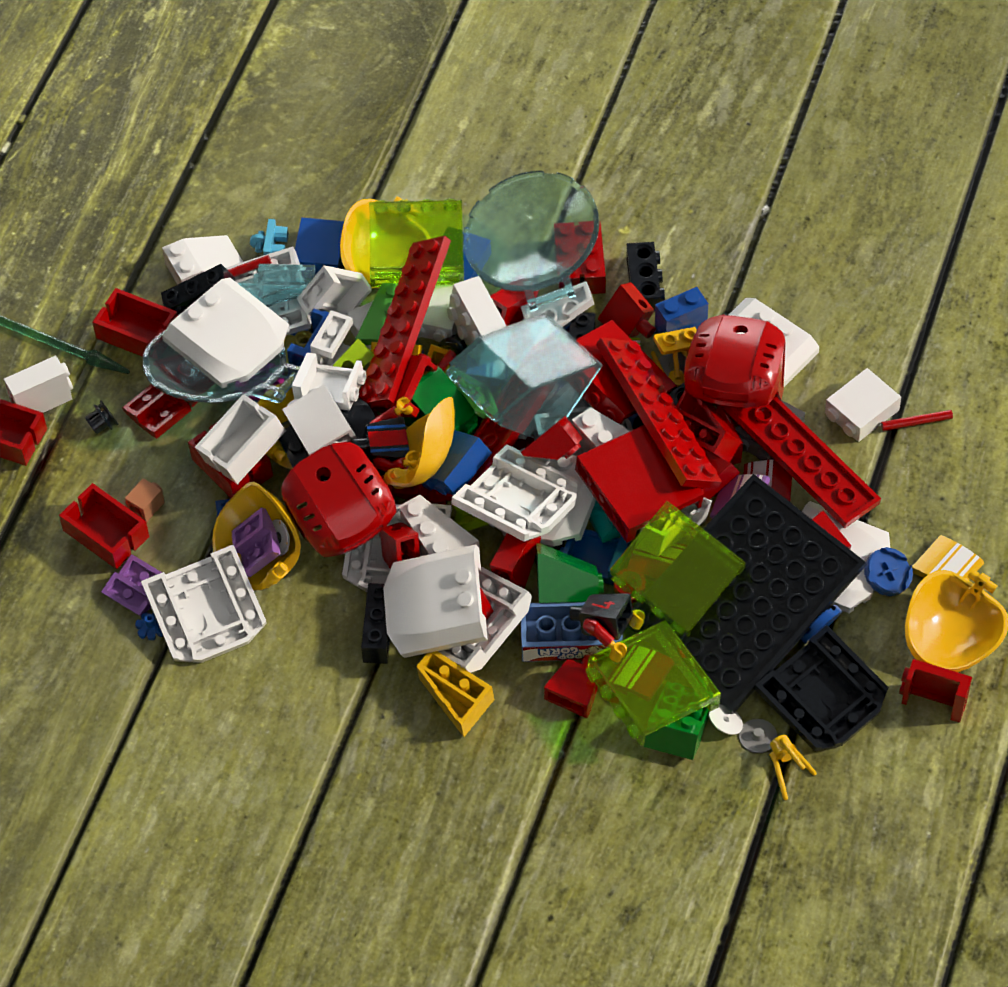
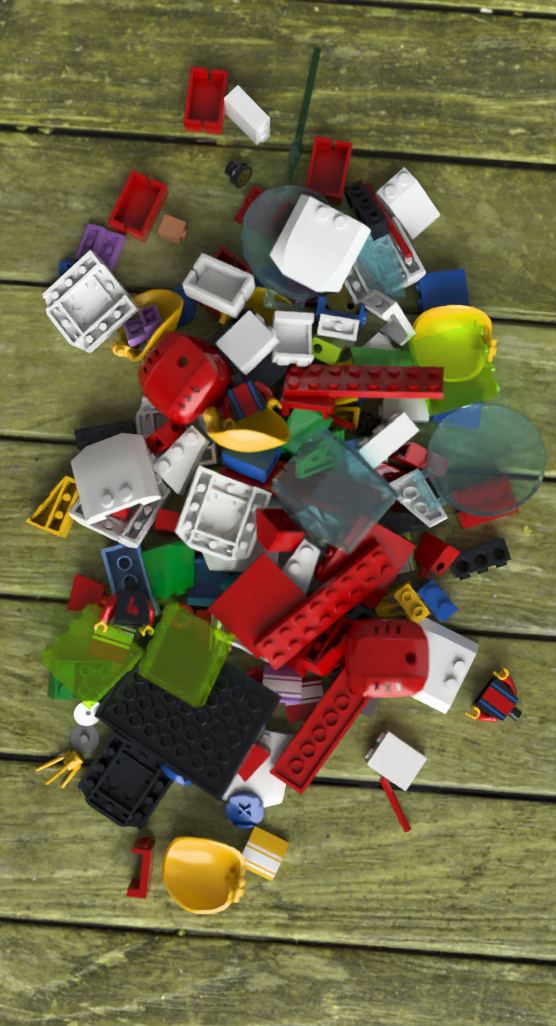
camera: 75 degrees right, 30 degrees up
medium azure hips [250,219,289,255] -> none
none -> torso [465,665,522,722]

